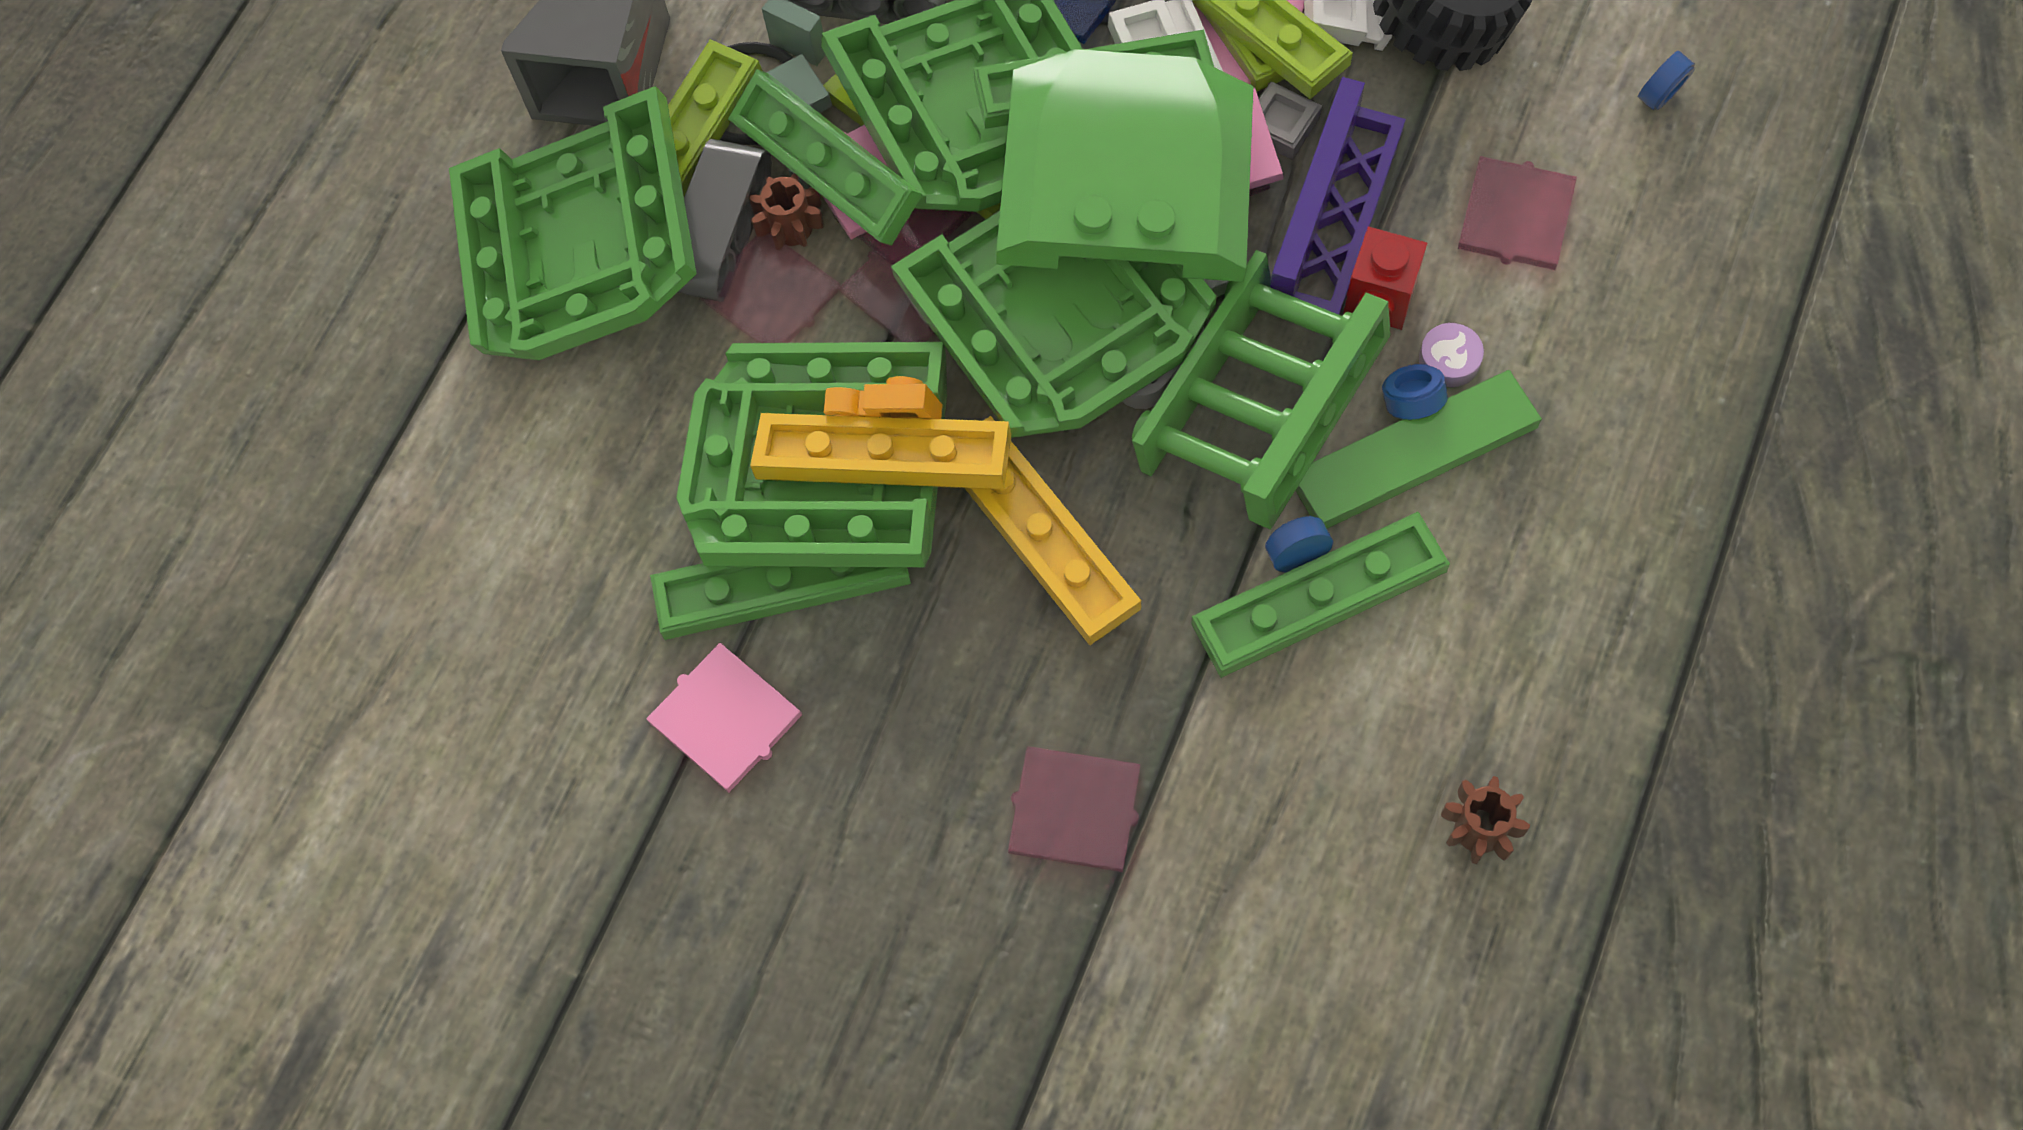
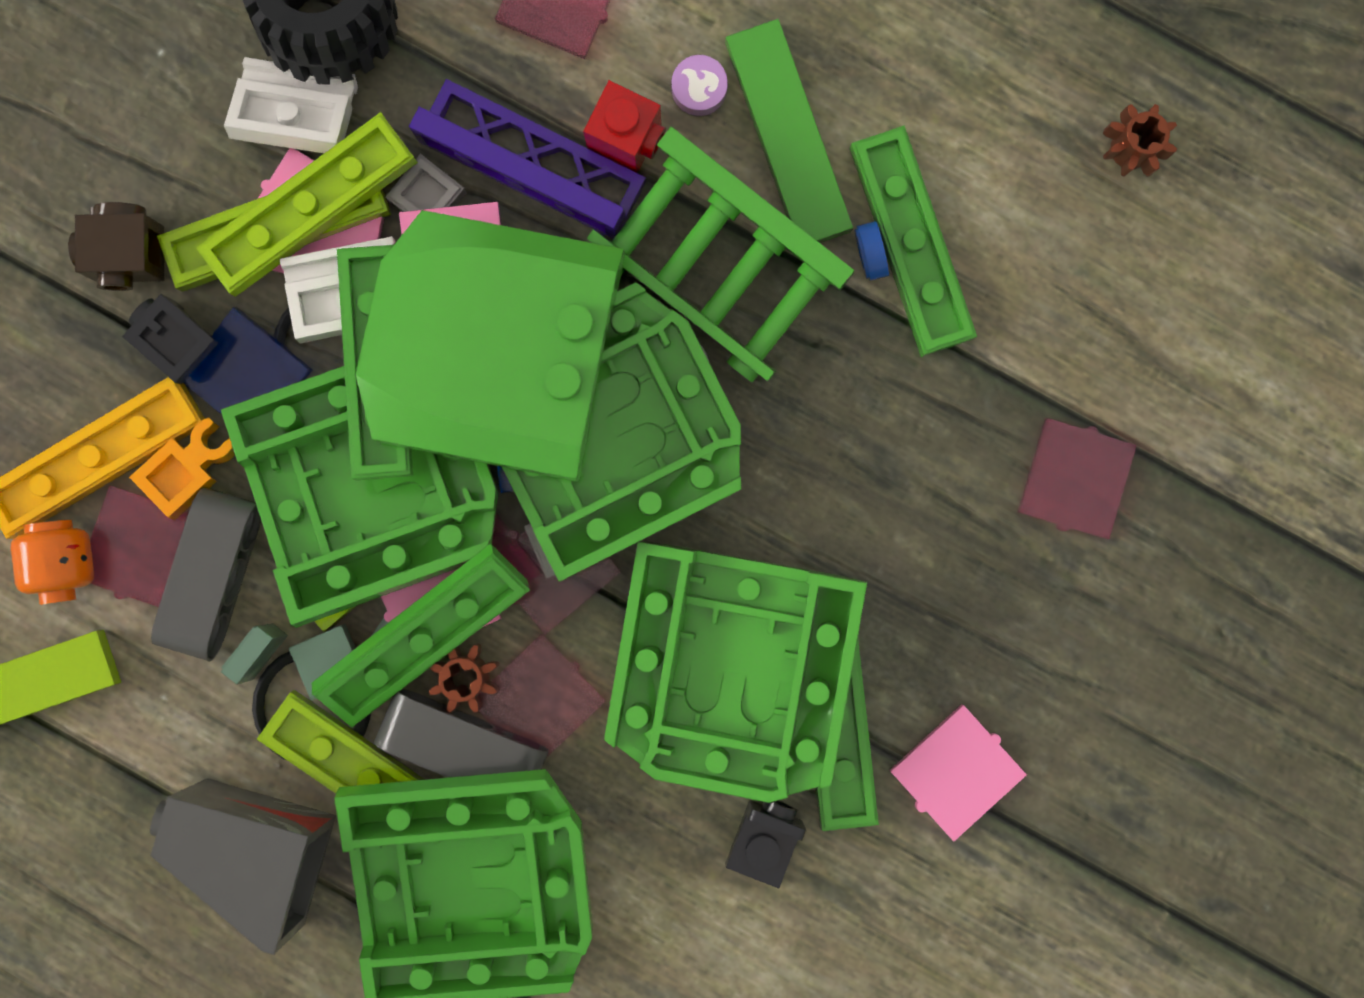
camera: 90 degrees left, 20 degrees up
yellow plate [750,413,1011,489] -> none
light orange plate [824,376,943,419] -> none
yellow plate [965,416,1141,645] -> none
blue tile [1382,364,1448,420] -> none
none -> black bracket [725,800,806,889]

